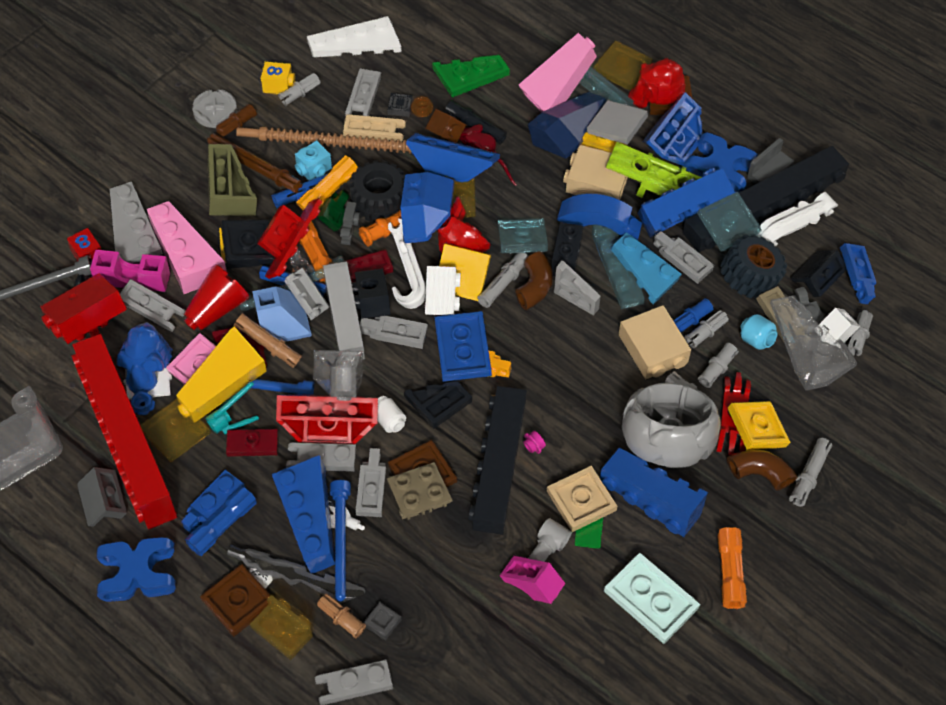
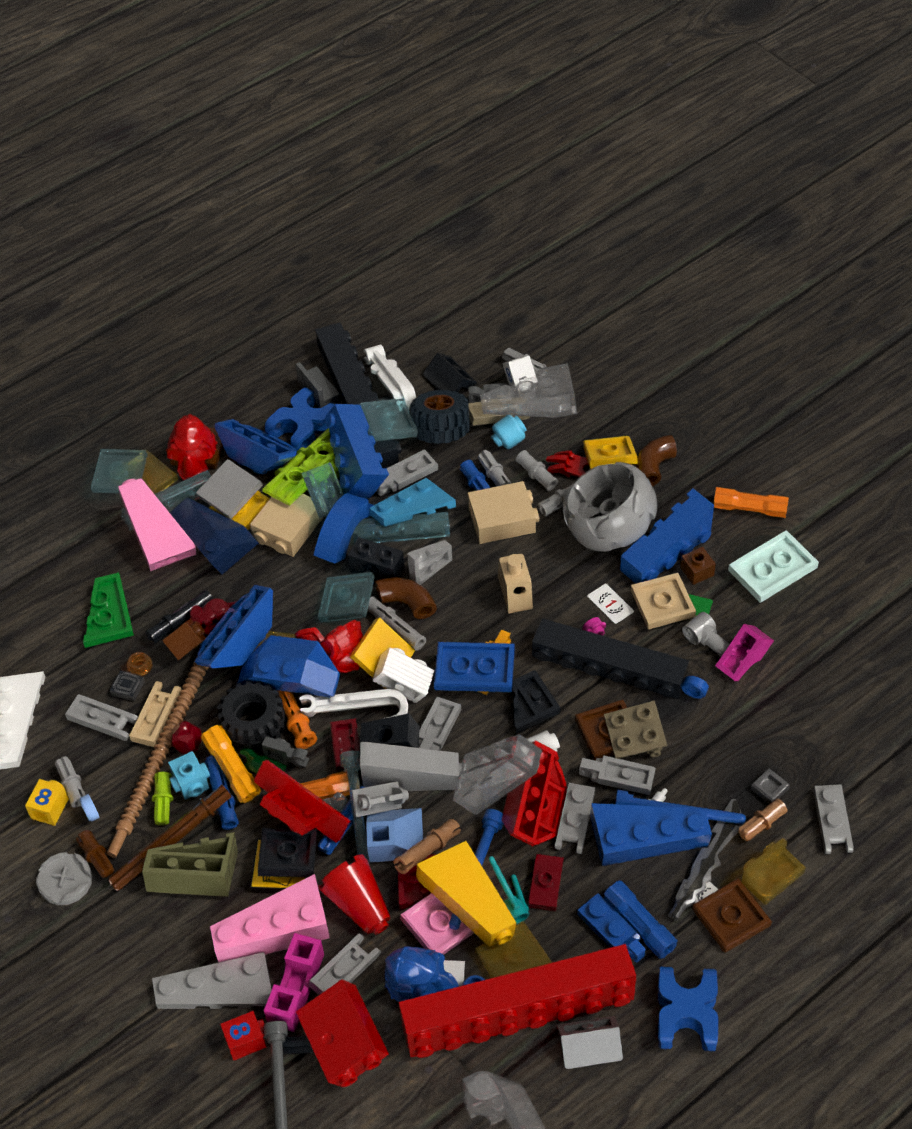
camera: 75 degrees left, 5 degrees down
light grey pin [789,438,832,506] -> none
blue hinge [840,243,877,304] -> none
none -> light blue tile [79,794,100,822]
none -> clear light blue plate [91,449,148,493]
none -> lime axle [152,772,173,826]
none -> dark red rock [171,721,202,755]
none -> clear light blue plate [302,462,344,519]
none -> tan torso [498,554,533,614]
none -> white sticker [588,584,634,624]
none -> reddish brown plate [680,547,716,585]
none -> blue tile [681,676,709,699]

